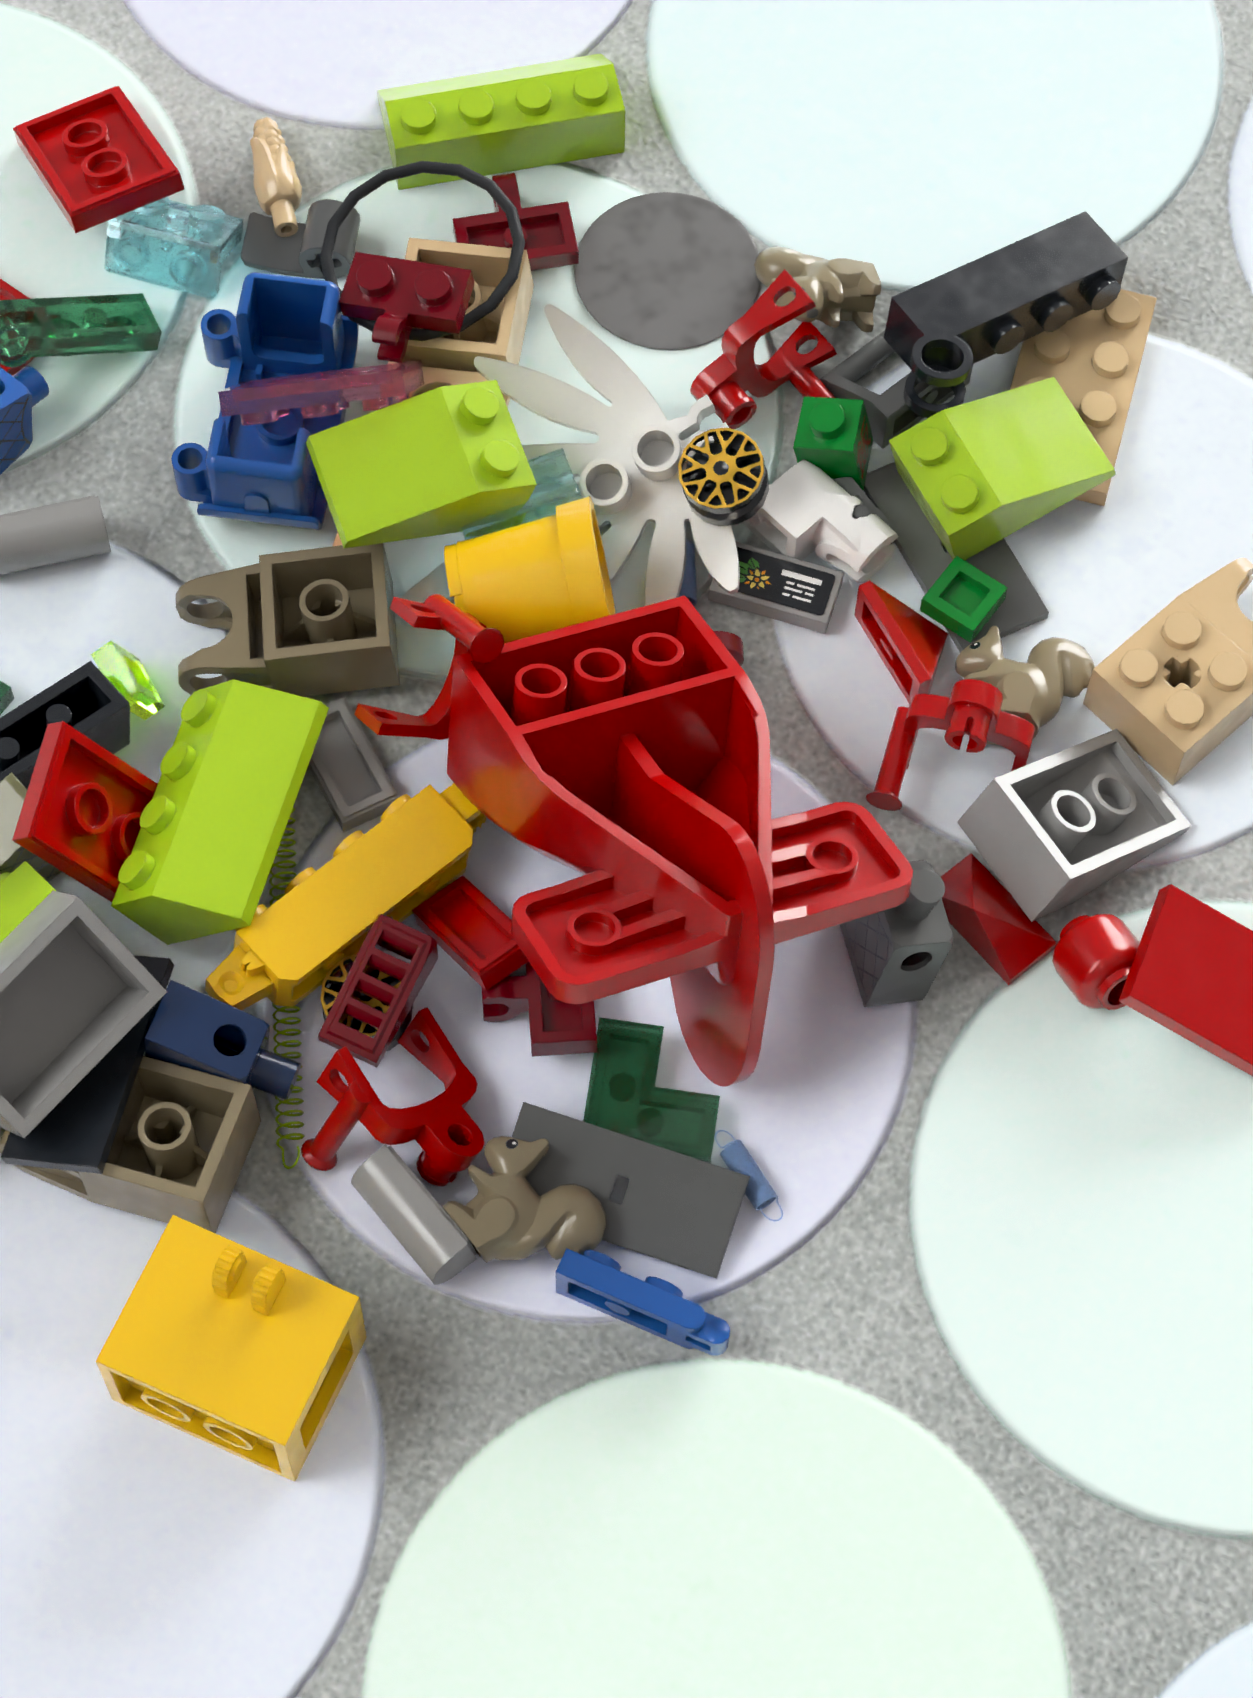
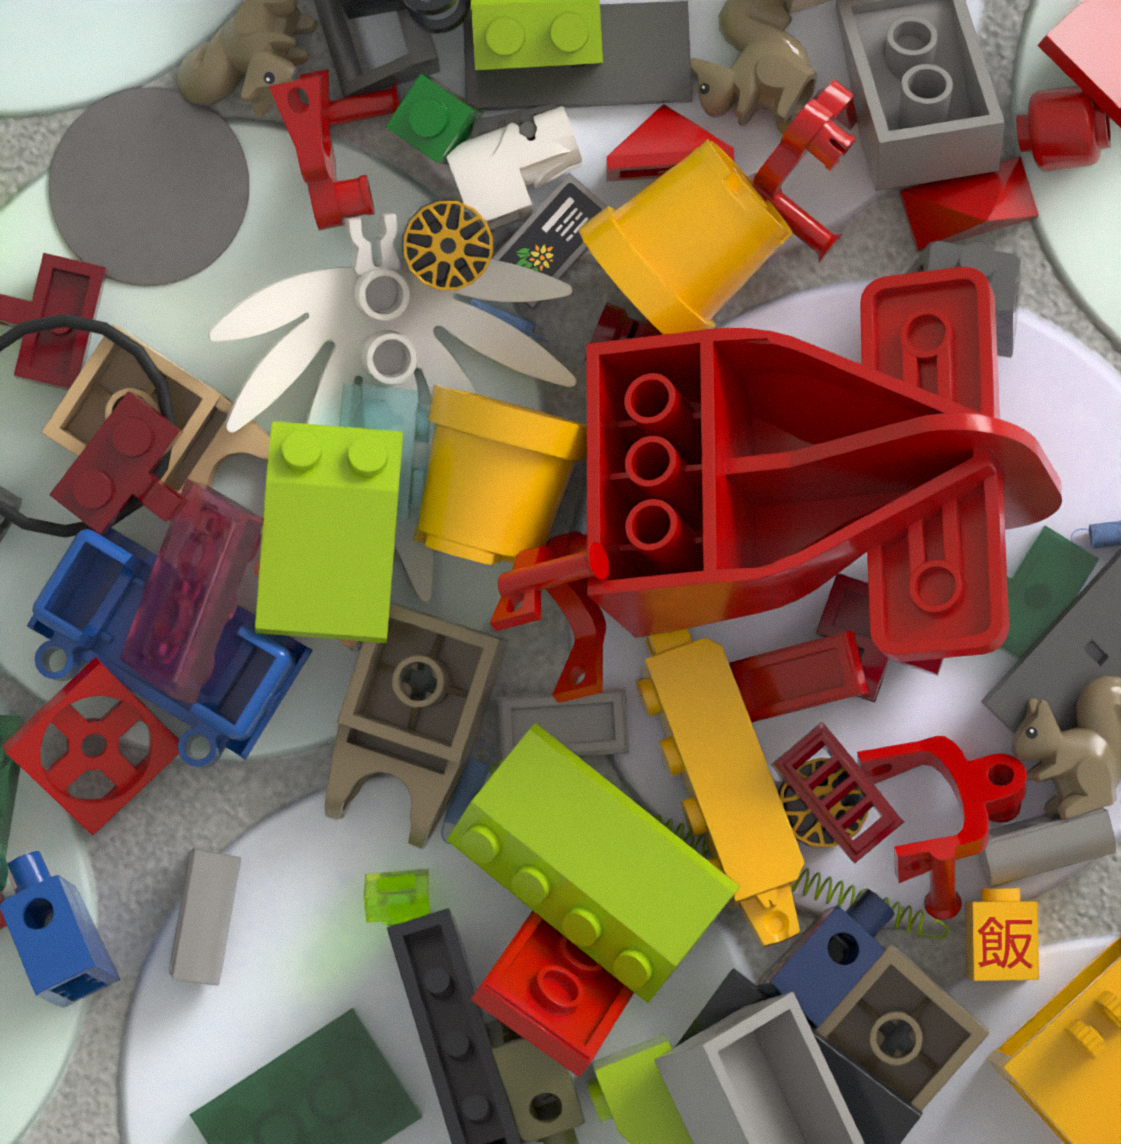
camera: 65 degrees left, 20 degrees up
green plate [920,555,1008,643] -> none
none -> red piece [2,657,179,836]
none -> yellow piece [579,139,793,335]
none -> yellow brick [965,888,1039,981]

